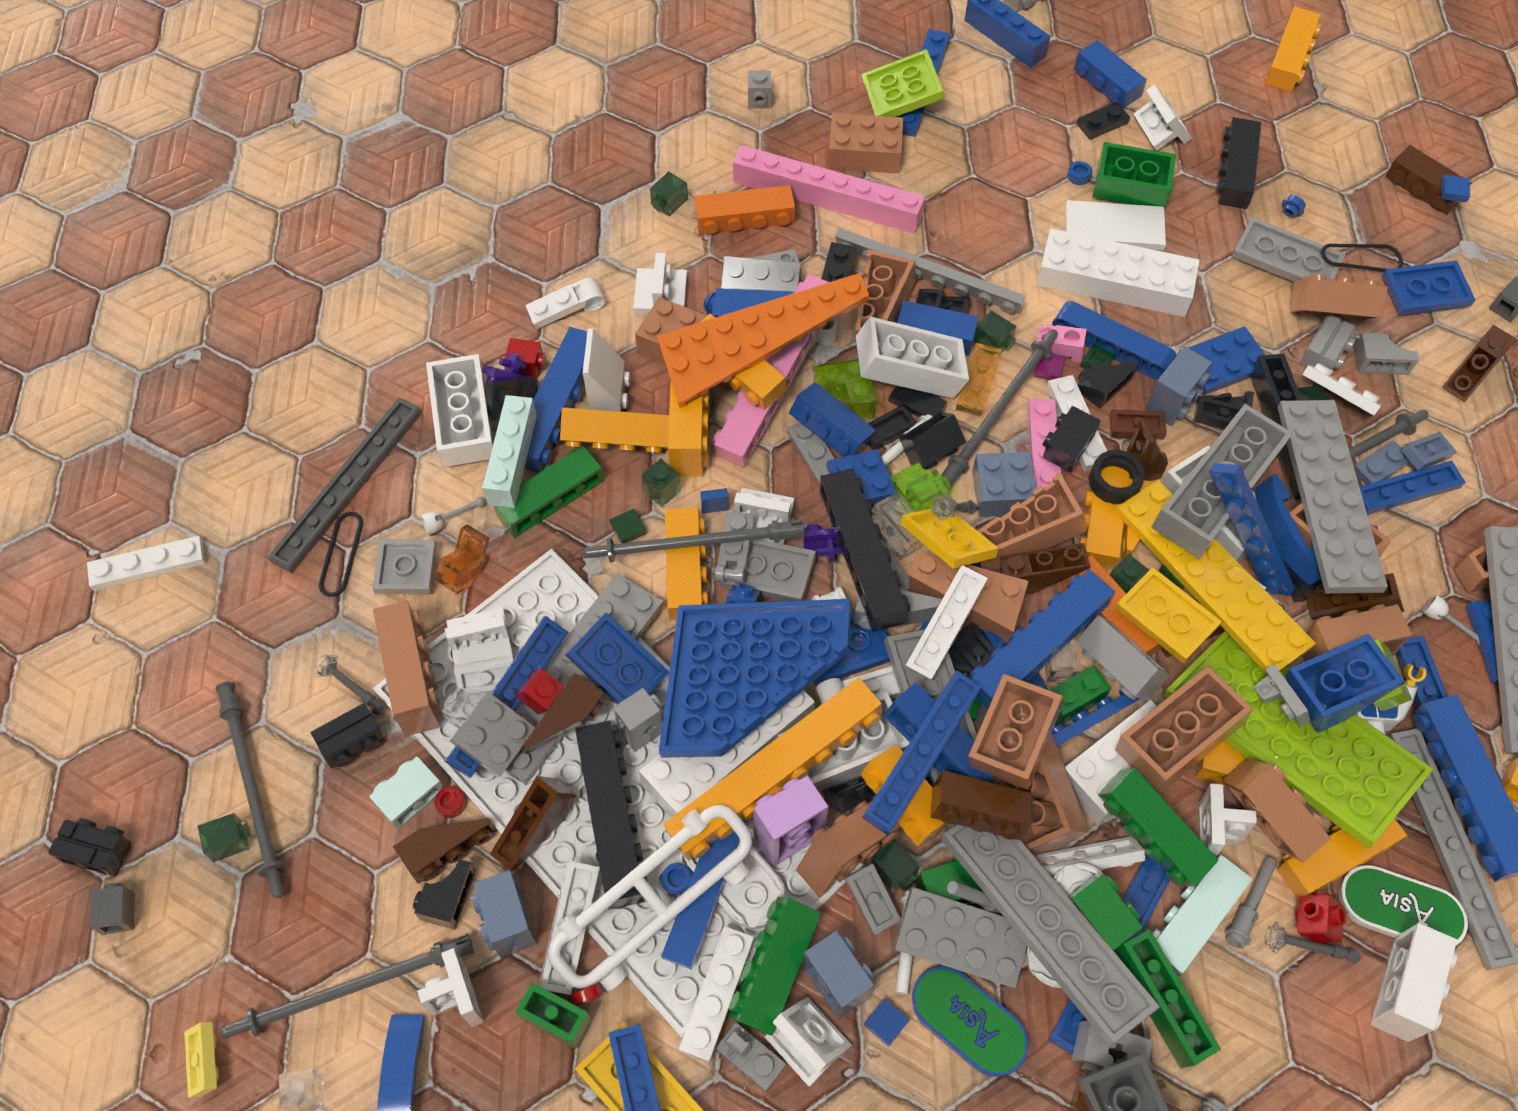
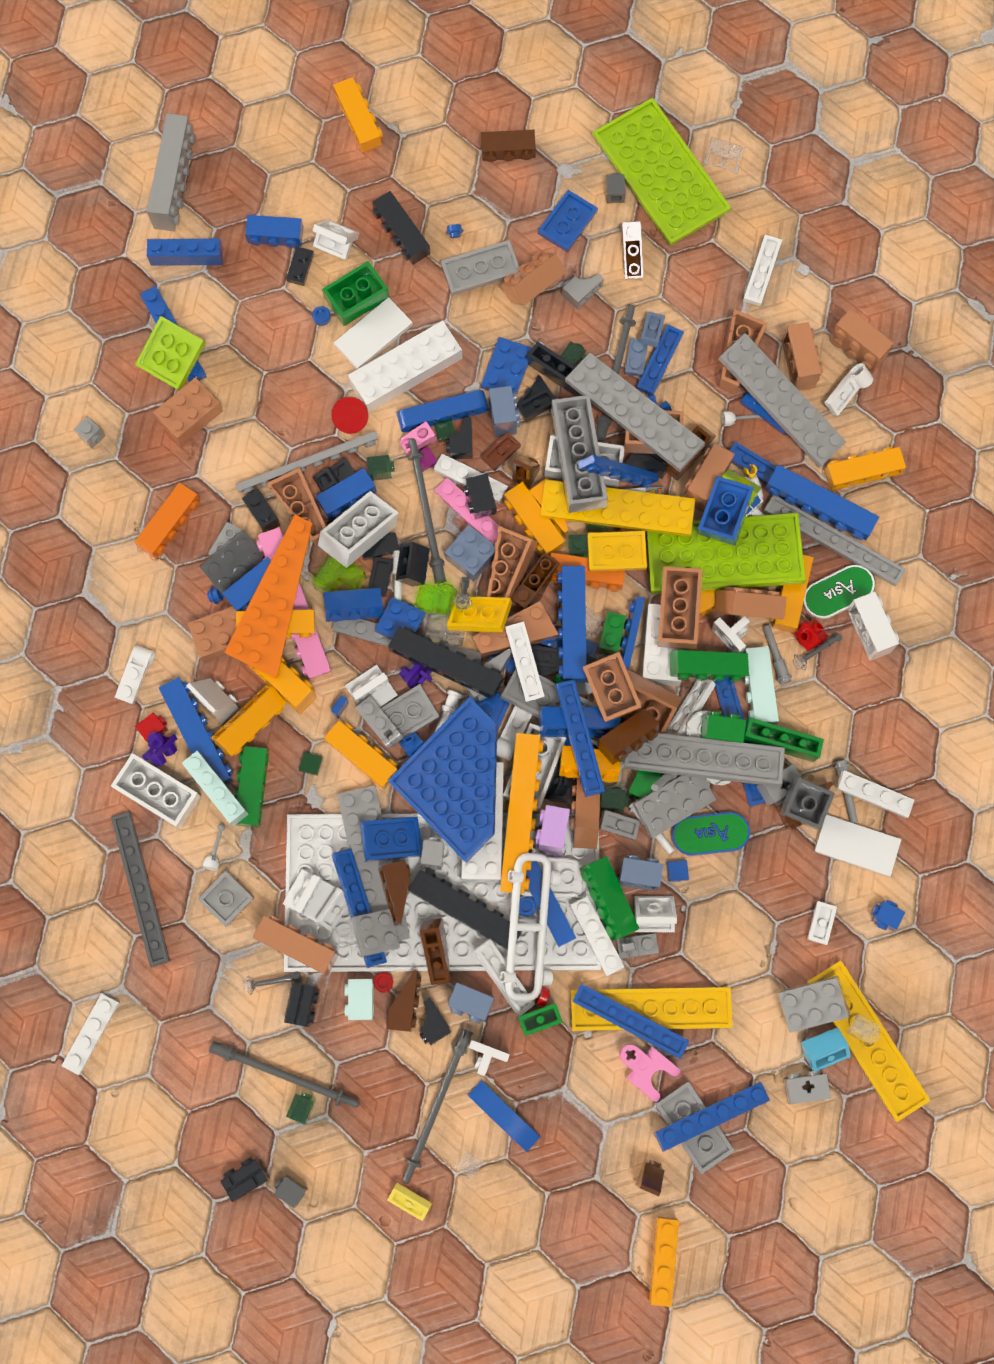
camera: 45 degrees left, 15 degrees up
black piece [319,512,363,597] -> none
clear orange brick [435,524,490,594] -> none
black plate [486,375,538,421] -> none
red brick [514,668,564,714] -> none
dark grey bar [582,519,805,563] -> none
white bracket [633,253,687,315] -> none
clear green brick [641,458,681,507] -> none
clear green brick [650,172,688,217] -> none
bright pink brick [733,145,925,234] -> none
clear yellow plate [956,343,1002,417] -> none
light grey brick [1076,615,1170,702] -> none
black tyre [1089,450,1145,504] -> none
light grey hinge [1254,664,1310,728] -> none
blue slope [1256,473,1321,585] -> none
light grey brick [1300,314,1356,370] -> none
white plate [1302,363,1382,415] -> none
black piece [1321,244,1403,272] -> none
blue tile [1441,175,1470,202] -> none
none -> red piece [331,397,369,434]

